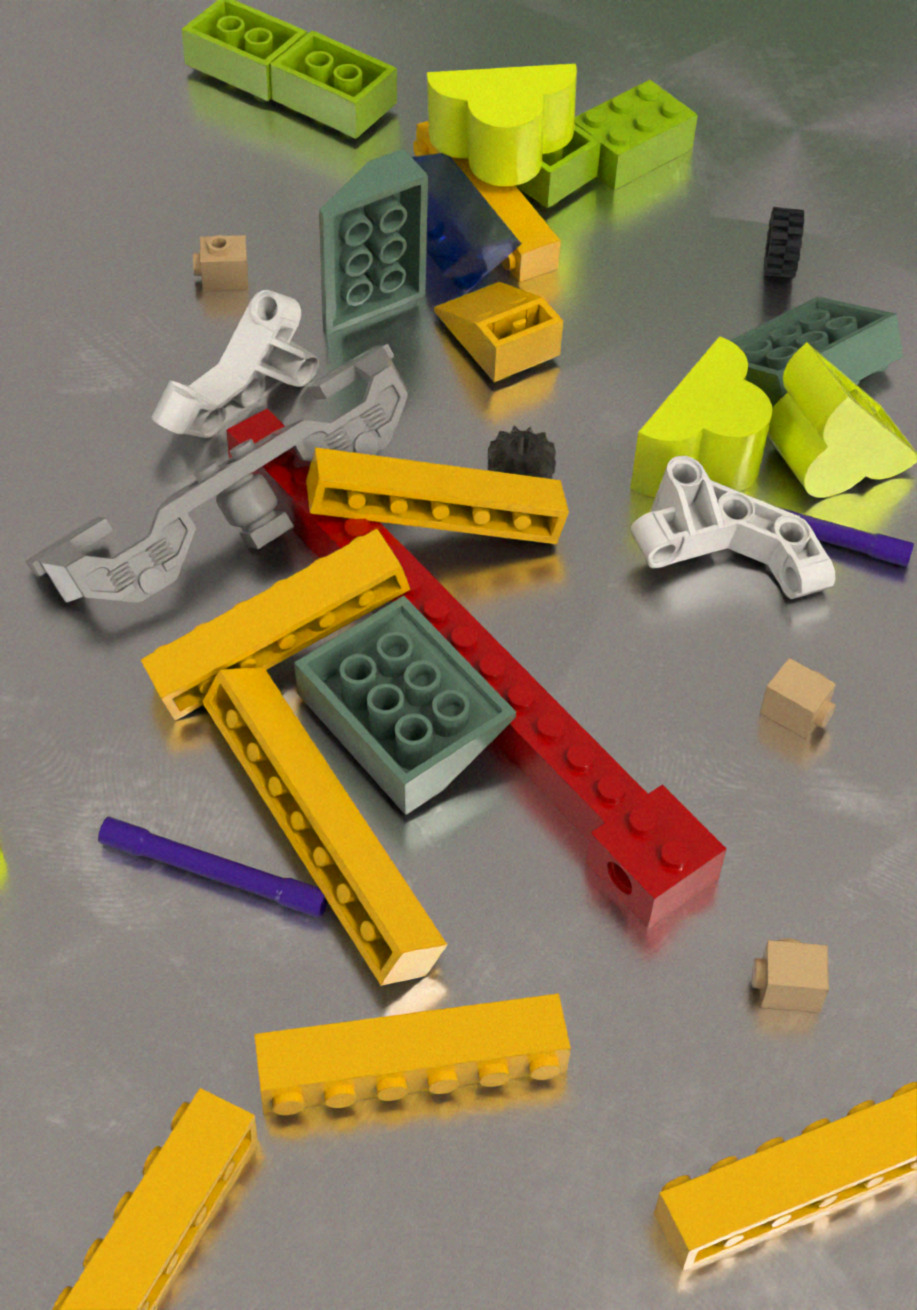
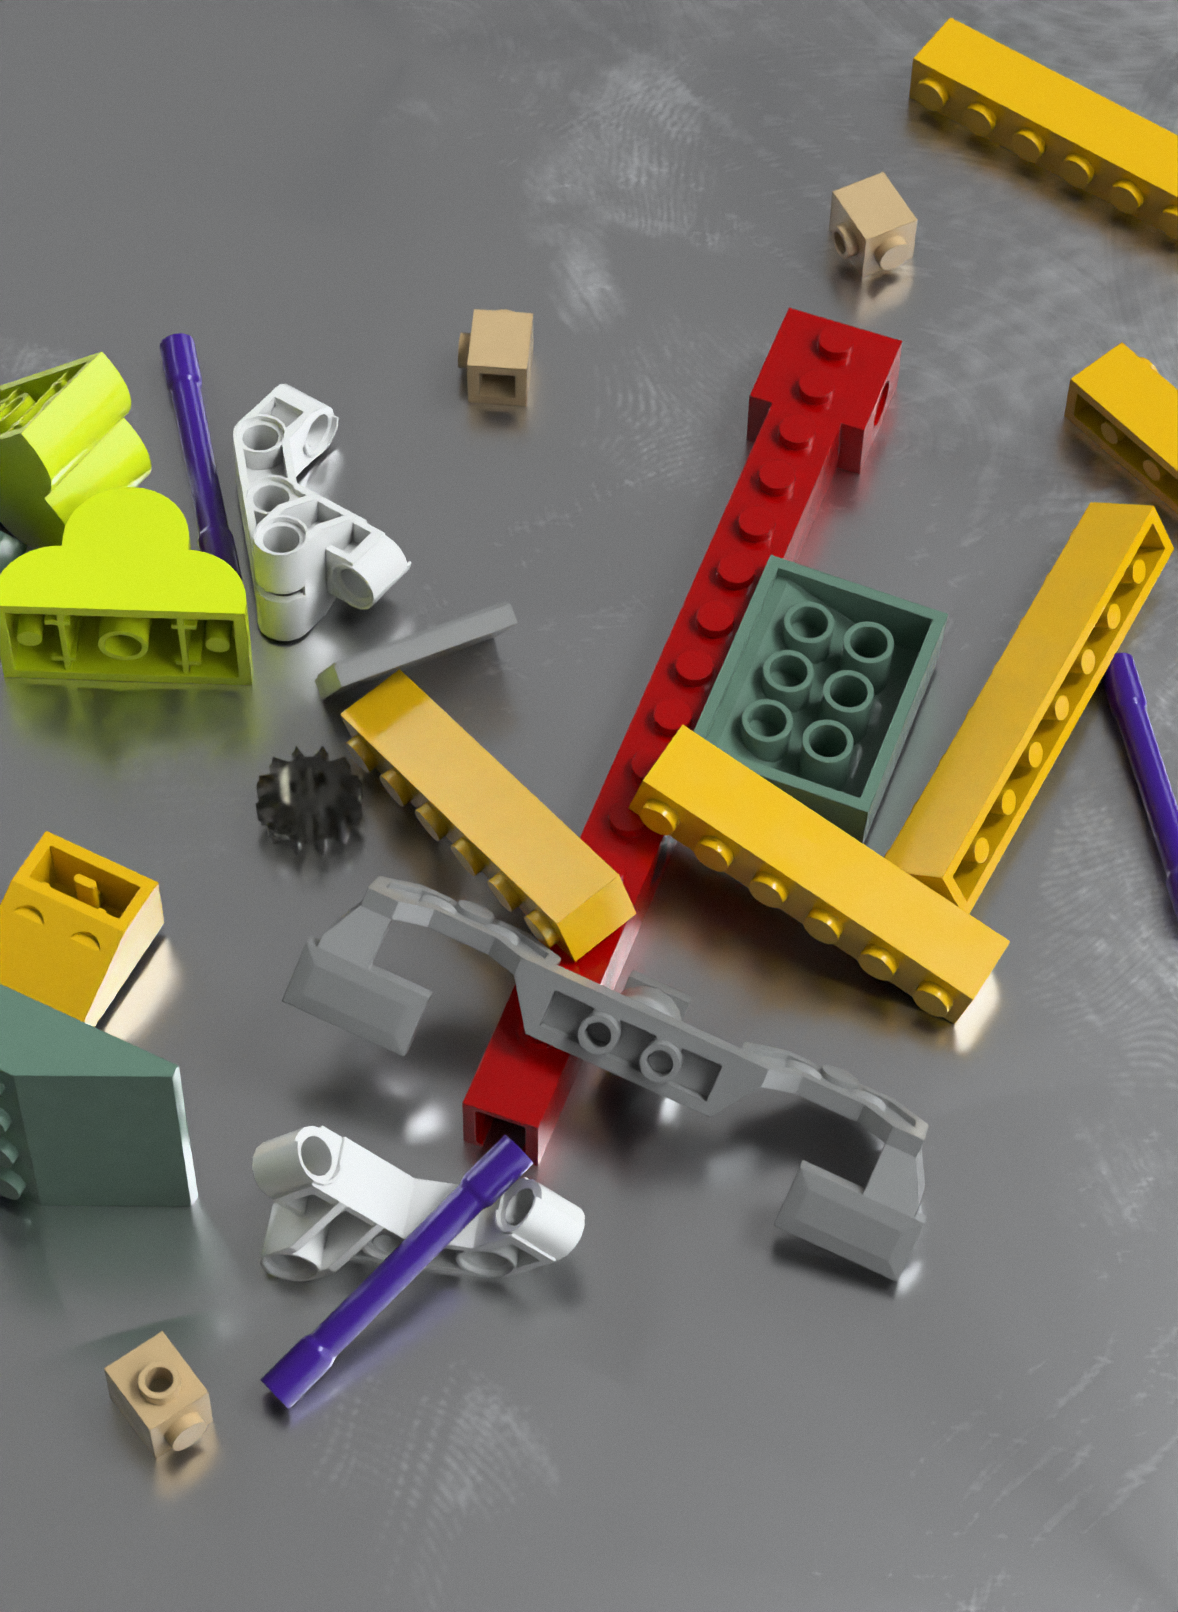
camera: 120 degrees left, 5 degrees up
none -> dark purple piece [260,1134,534,1409]
none -> light grey tile [315,601,518,700]

